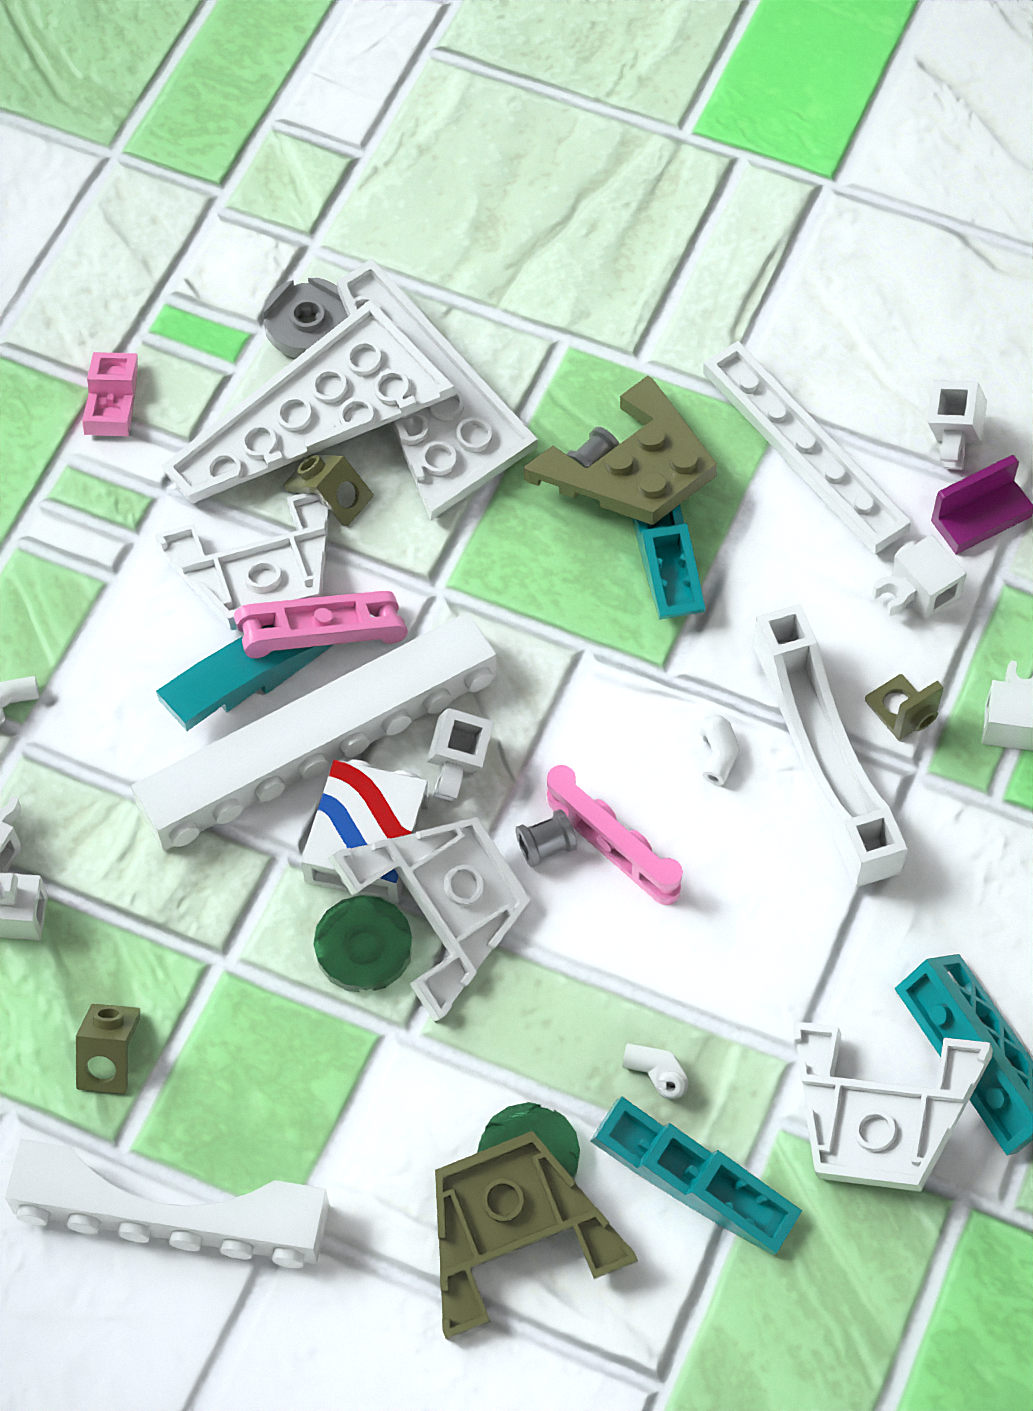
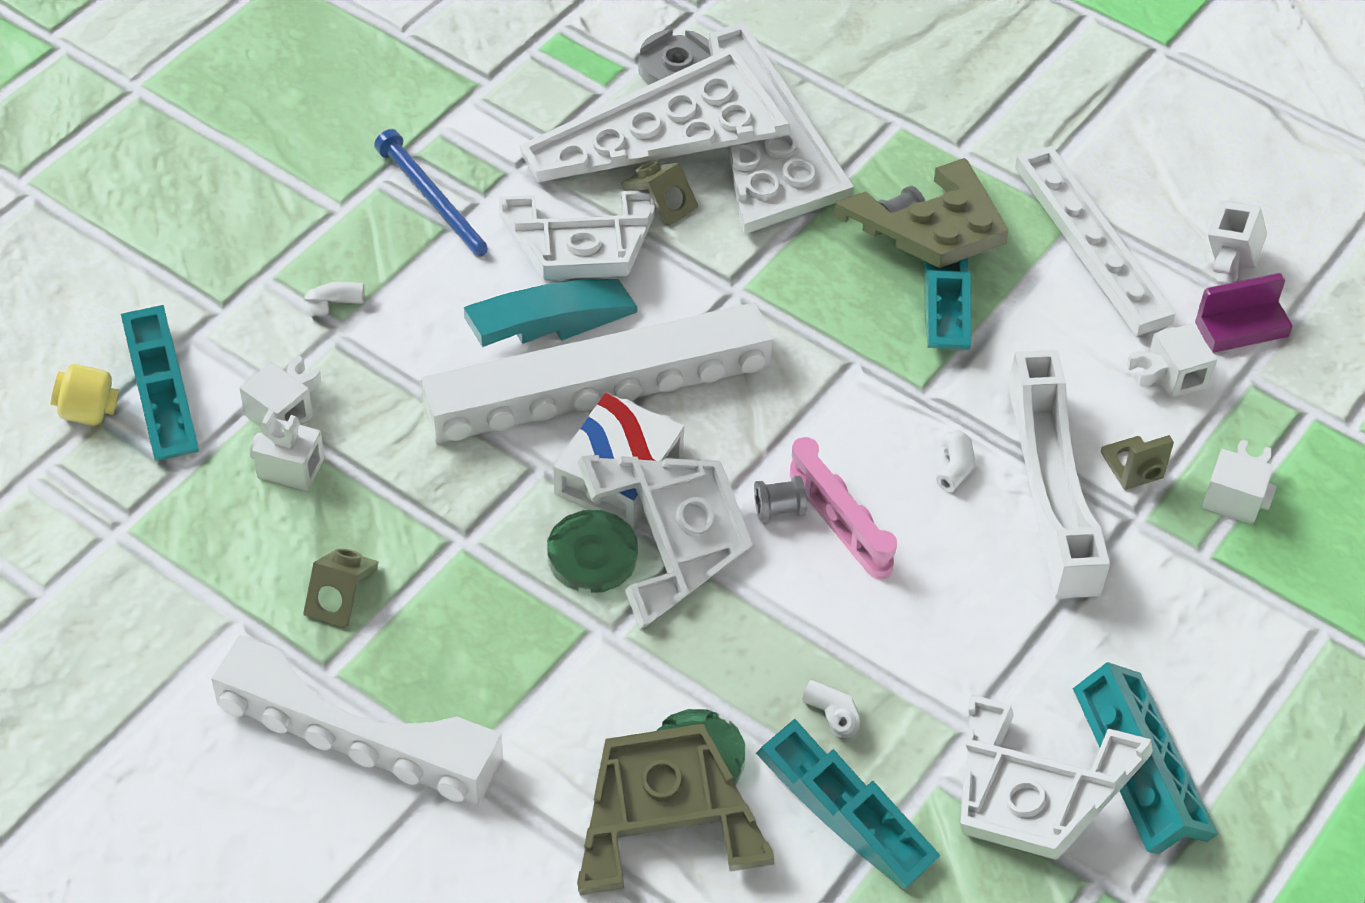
camera: 10 degrees right, 10 degrees down
bright pink slope [82,352,138,437] -> none
bright pink plate [234,591,408,658] -> none
white brick [427,708,494,802] -> none
none -> blue bar [374,129,488,256]

